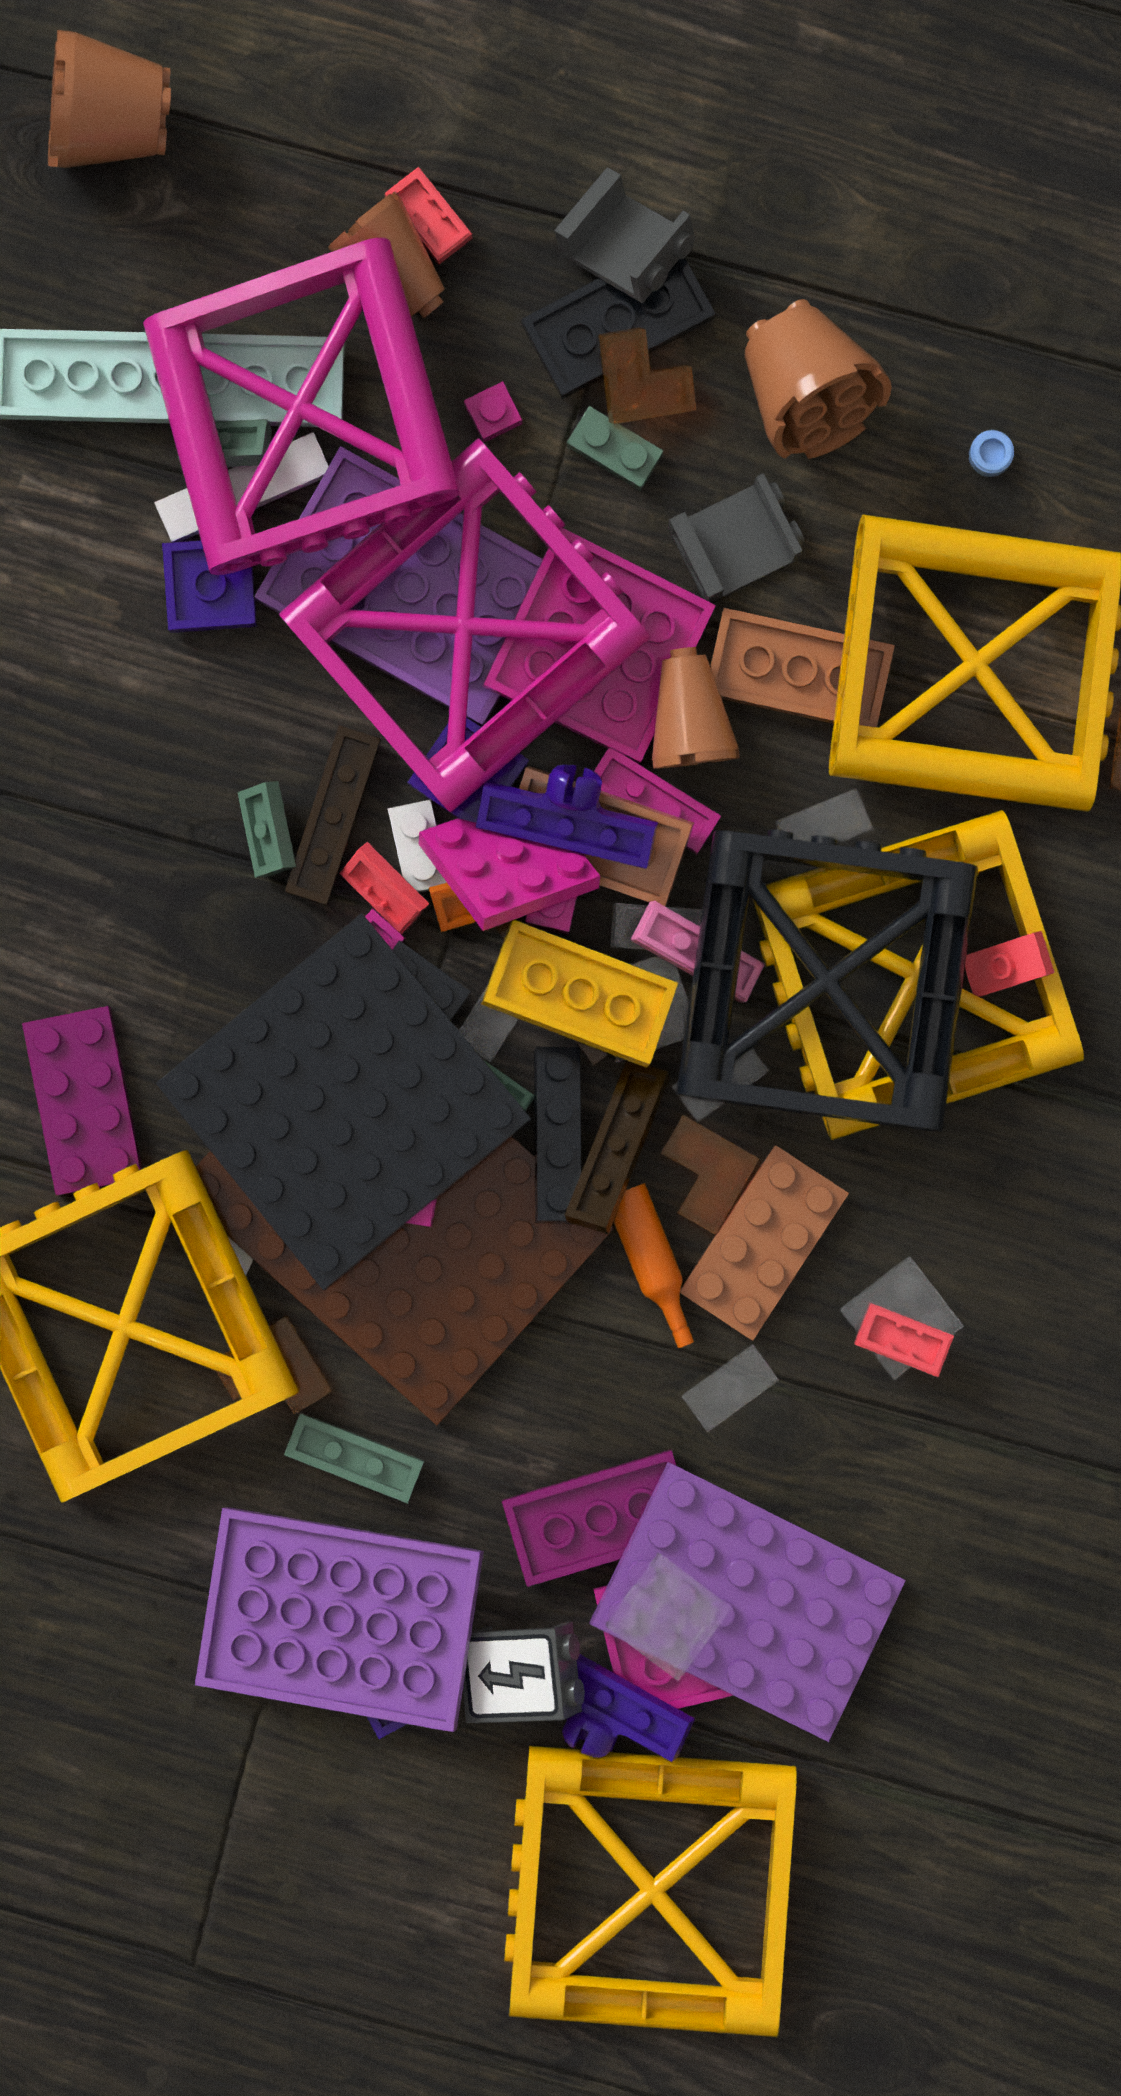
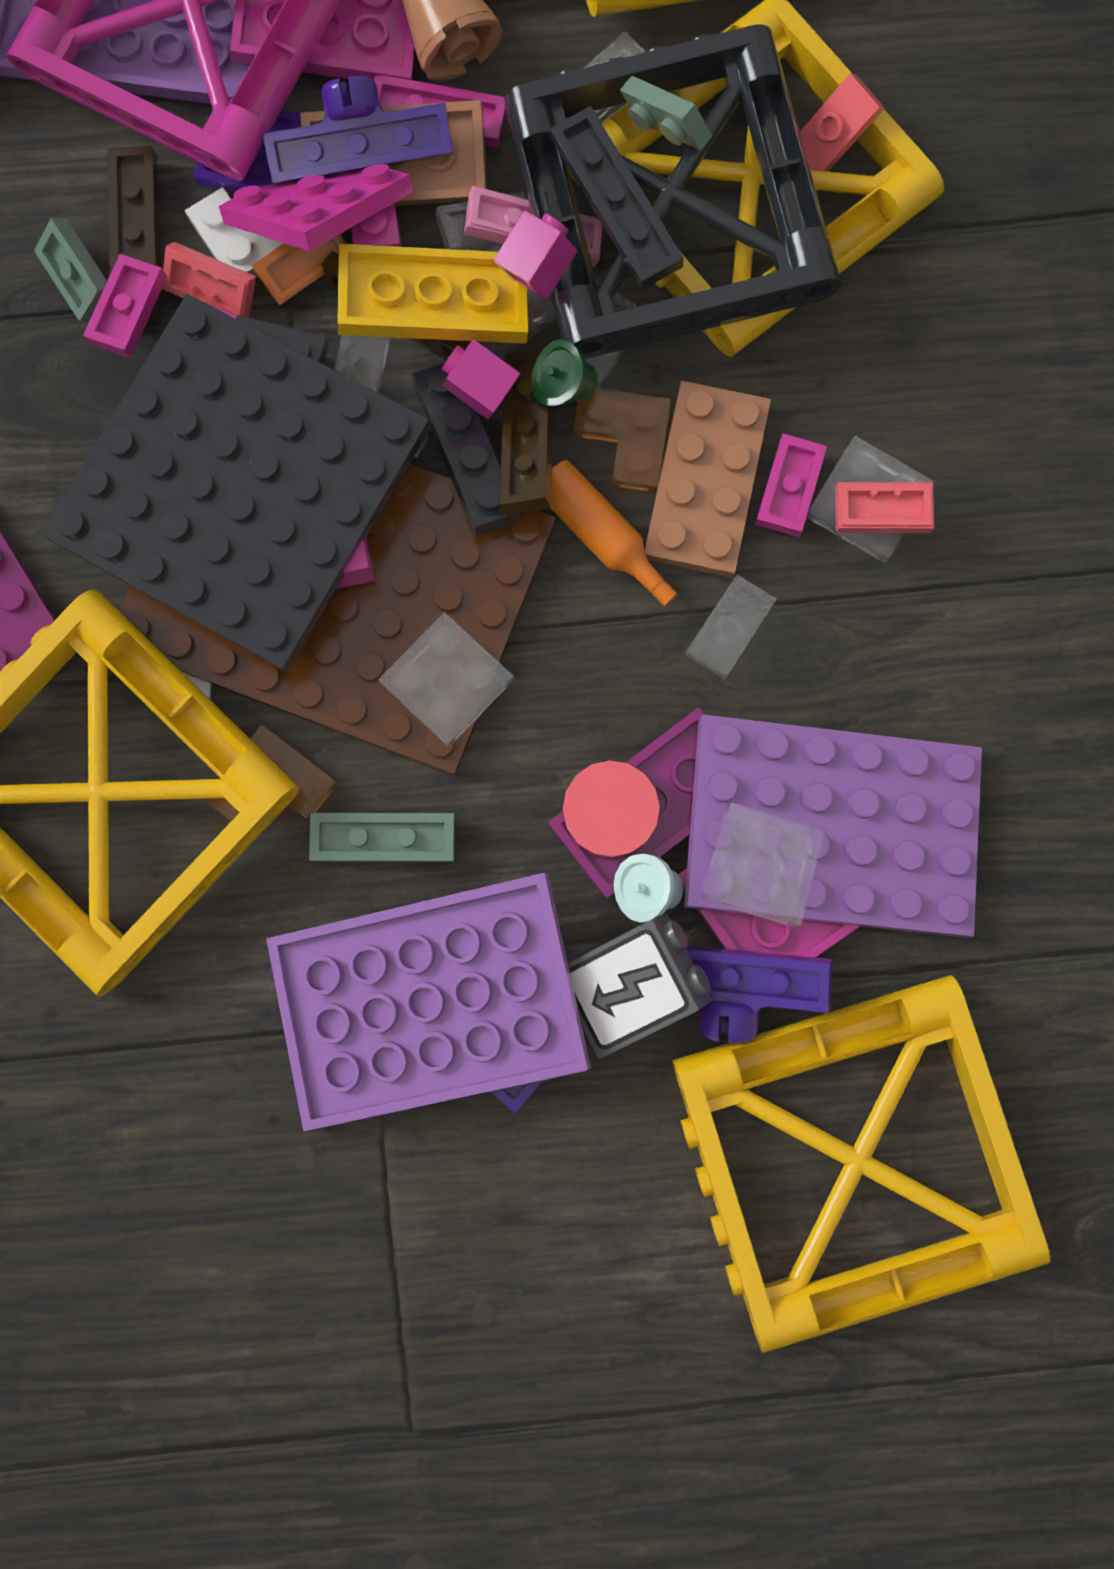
camera: 20 degrees left, 5 degrees down
none -> dark pink plate [83,254,167,358]
none -> clear plate [378,612,514,748]
none -> dark pink brick [442,339,520,419]
none -> brick [493,210,577,300]
none -> dark green piece [531,339,598,407]
none -> black plate [550,106,684,290]
none -> coral tile [563,760,660,858]
none -> light aqua piece [614,854,683,923]
none -> sand green plate [620,76,712,151]
none -> dark pink plate [755,434,827,537]

